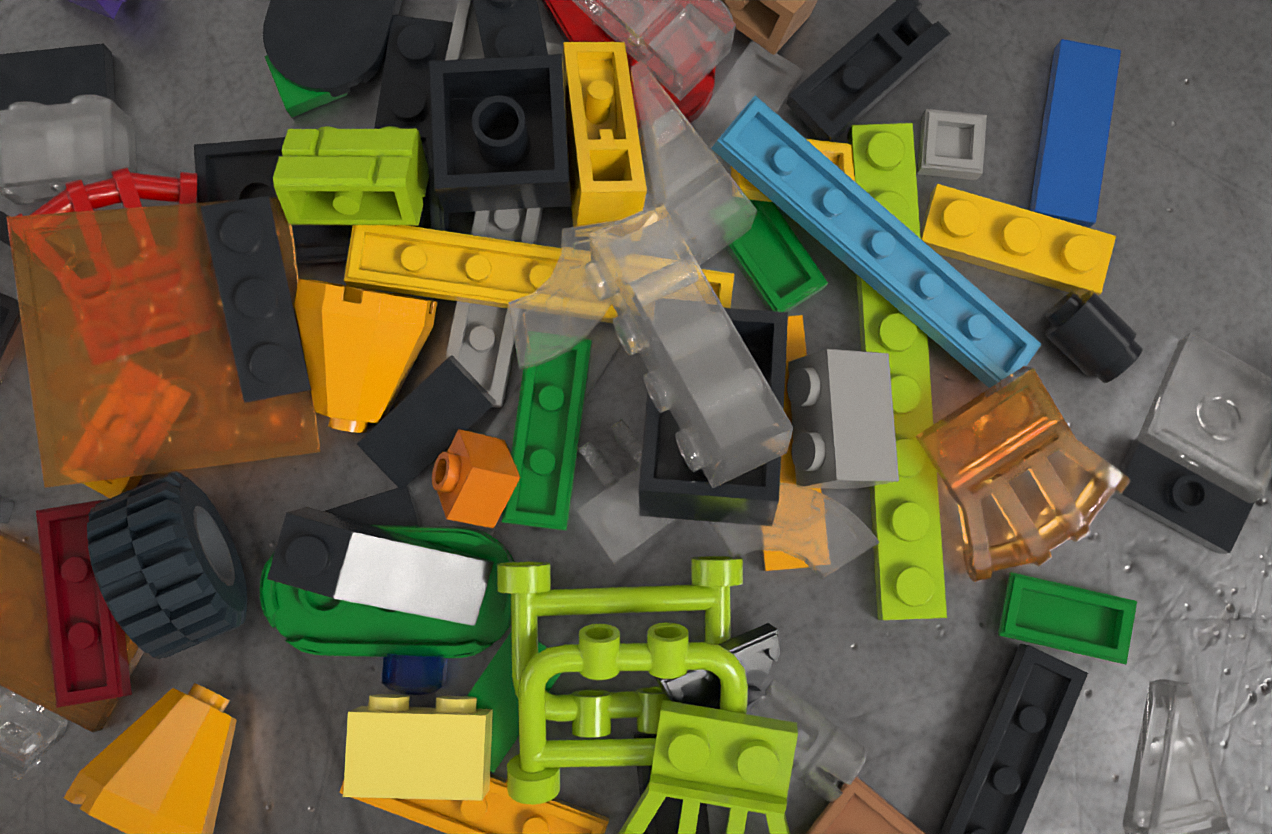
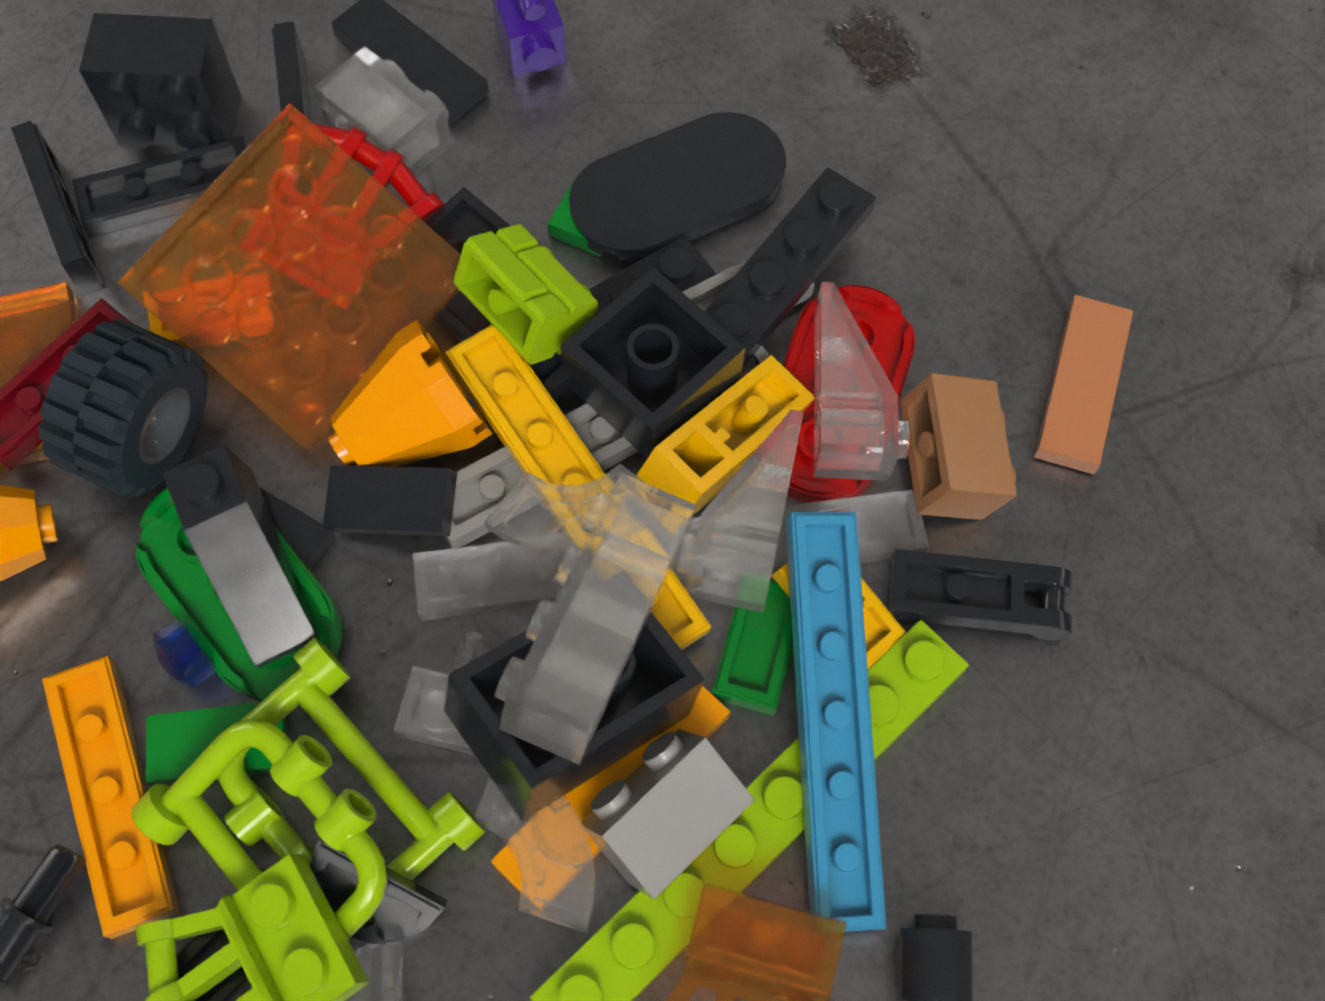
camera: 50 degrees right, 15 degrees down
black plate [200,196,311,403] -> none
light yellow brick [343,694,493,801] -> none
orange plate [432,429,521,528] -> none
green tile [501,331,592,531] -> none
light grey tile [917,109,987,180] -> none
yellow plate [920,184,1116,296] -> none
blue tile [1029,39,1121,228] -> none

